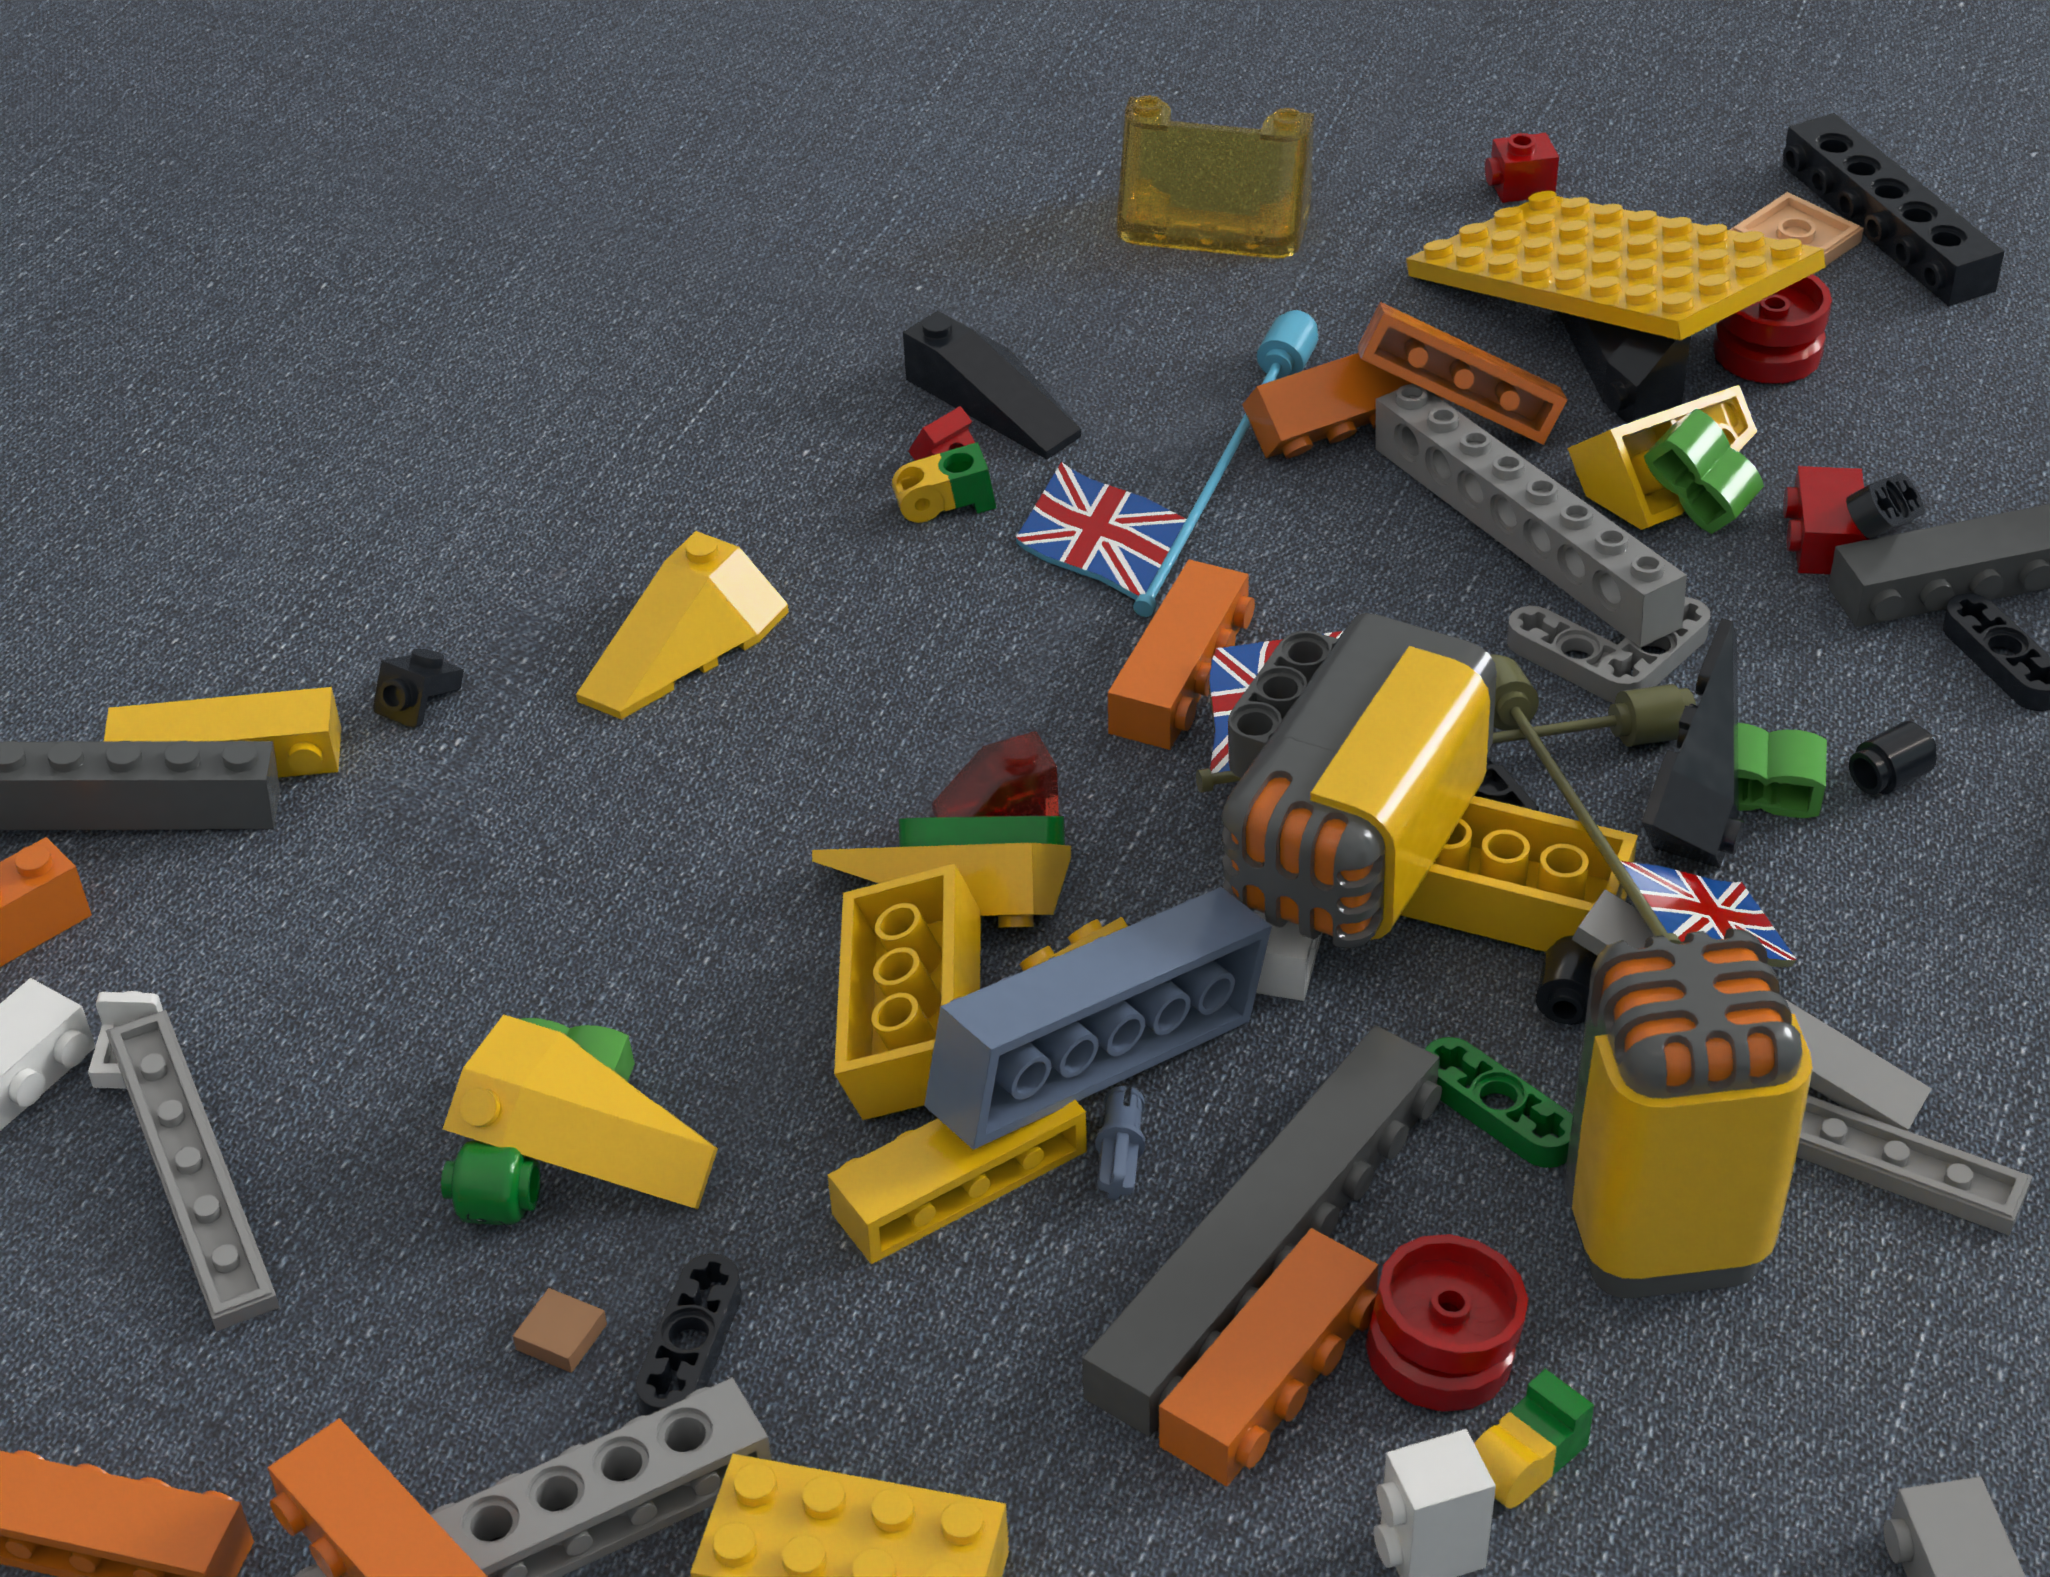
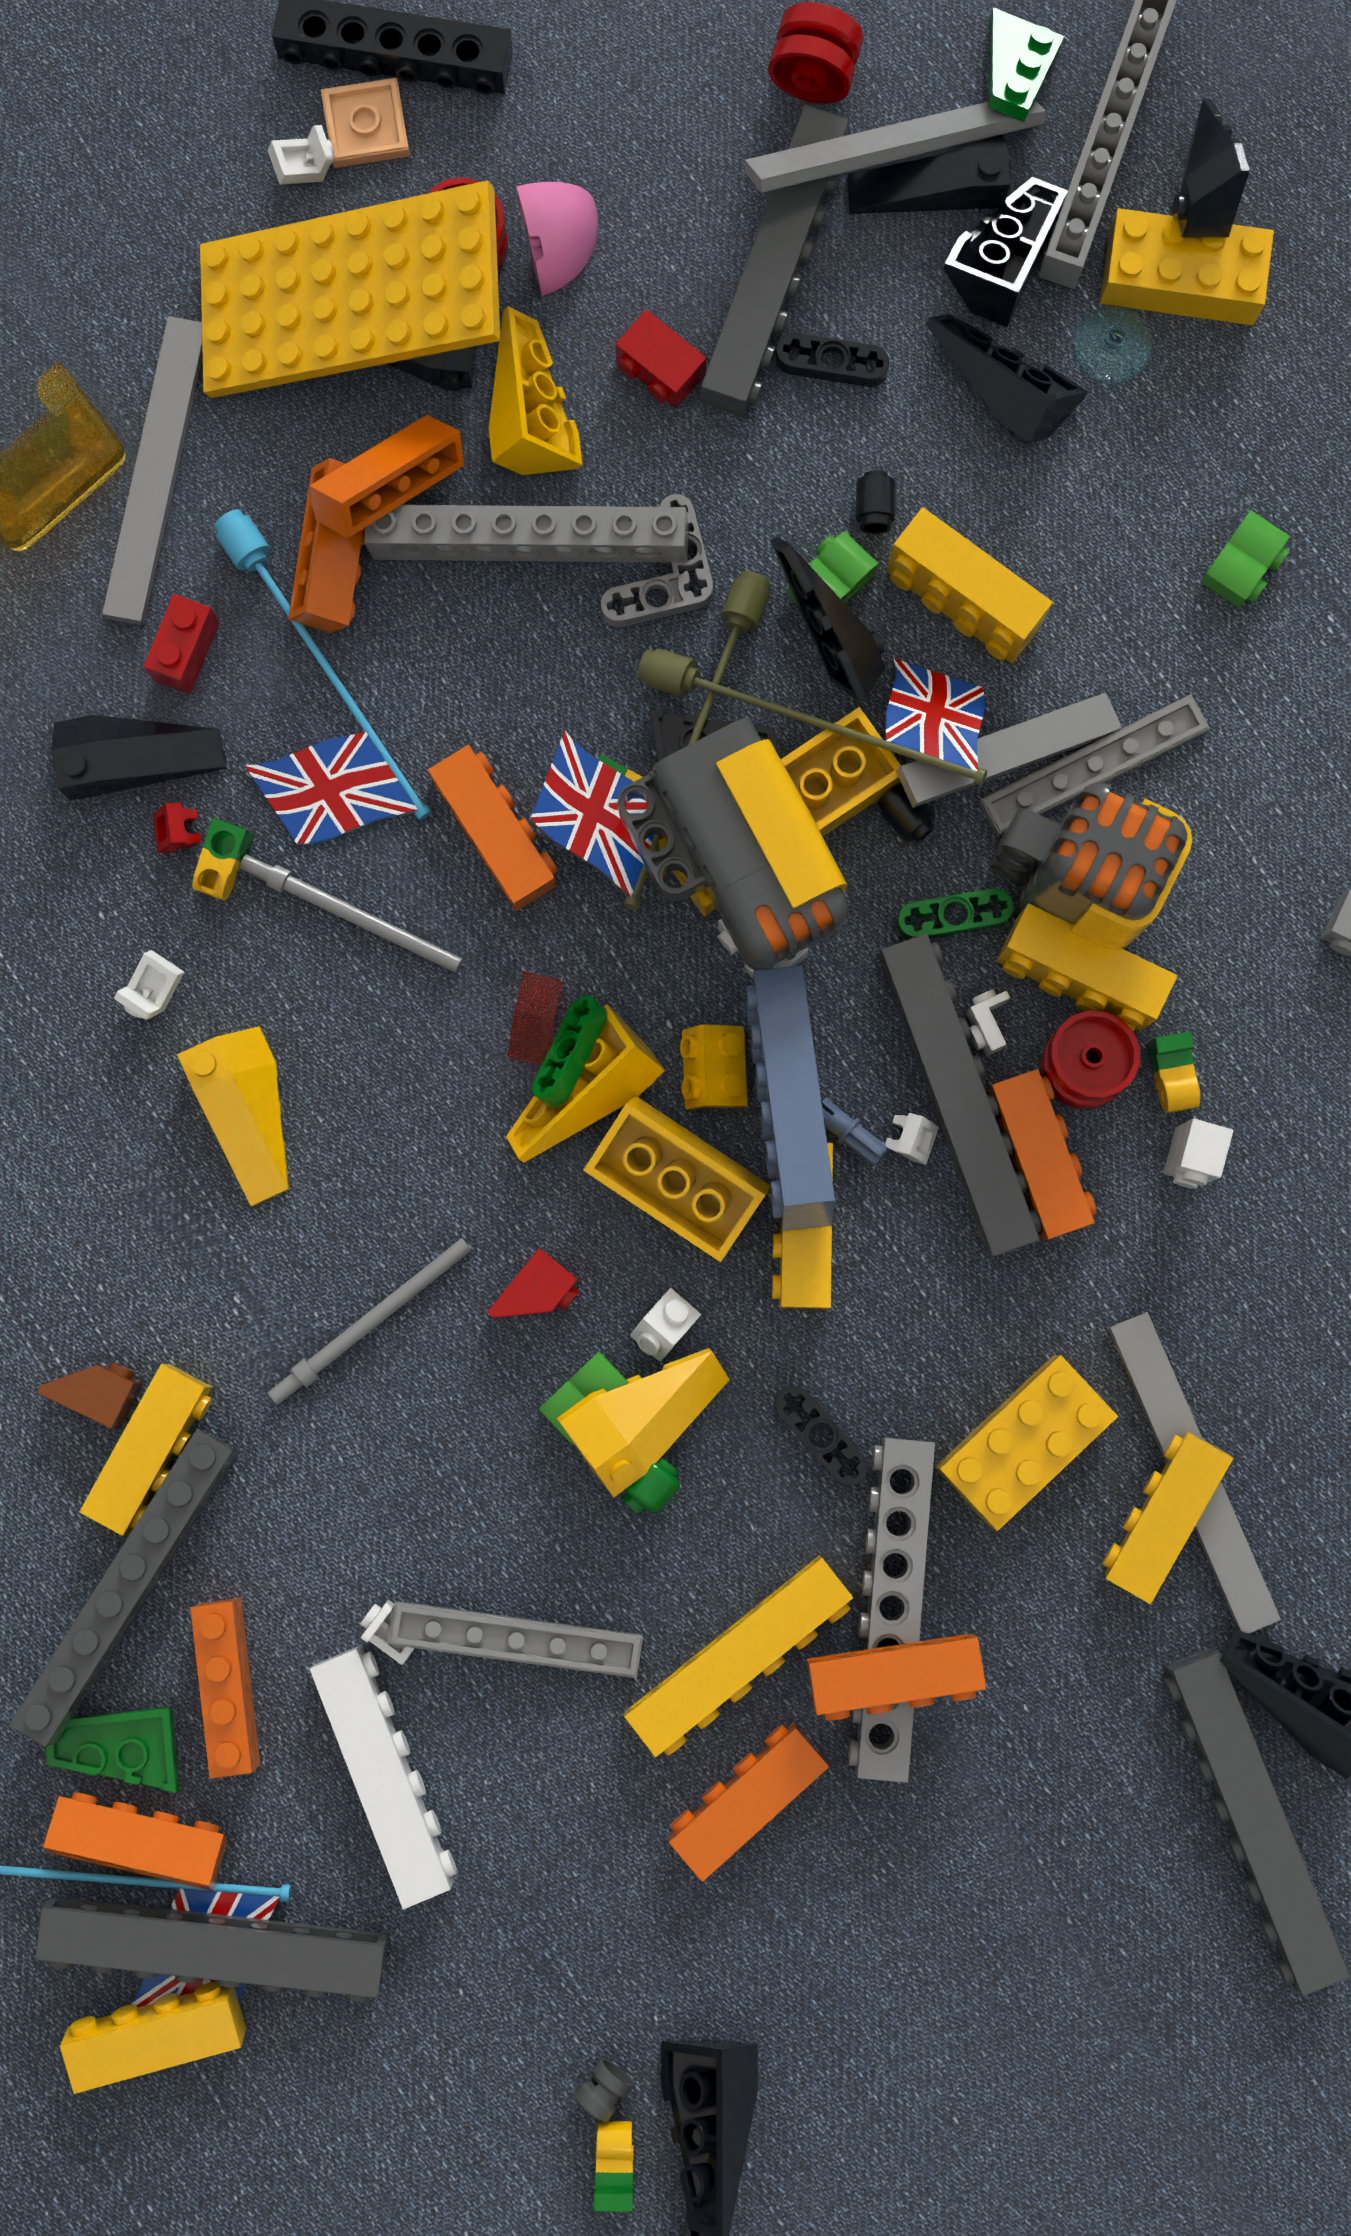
camera: 60 degrees left, 40 degrees up
black bracket [373,649,464,728] -> none
medium nougat tile [513,1288,607,1373] -> none
red brick [1485,133,1559,203] -> none
bright green brick [1644,408,1764,534] -> none
black beam [1846,473,1925,539] -> none
none -> dark orange slope [37,1361,142,1429]
none -> light grey tile [102,316,203,626]
none -> white bracket [114,950,184,1020]
none -> red brick [143,594,219,694]
none -> light grey bar [239,854,463,973]
none -> white bracket [268,125,334,185]
none -> light grey bar [268,1238,472,1405]
none -> red slope [487,1248,580,1319]
none -> bright pink brick [516,182,598,296]
none -> yellow brick [624,1555,853,1758]
none -> white bracket [630,1287,701,1361]
none -> white tile [885,1113,939,1165]
none -> yellow brick [886,507,1053,664]
none -> white bracket [966,989,1010,1057]
none -> yellow brick [996,903,1178,1032]

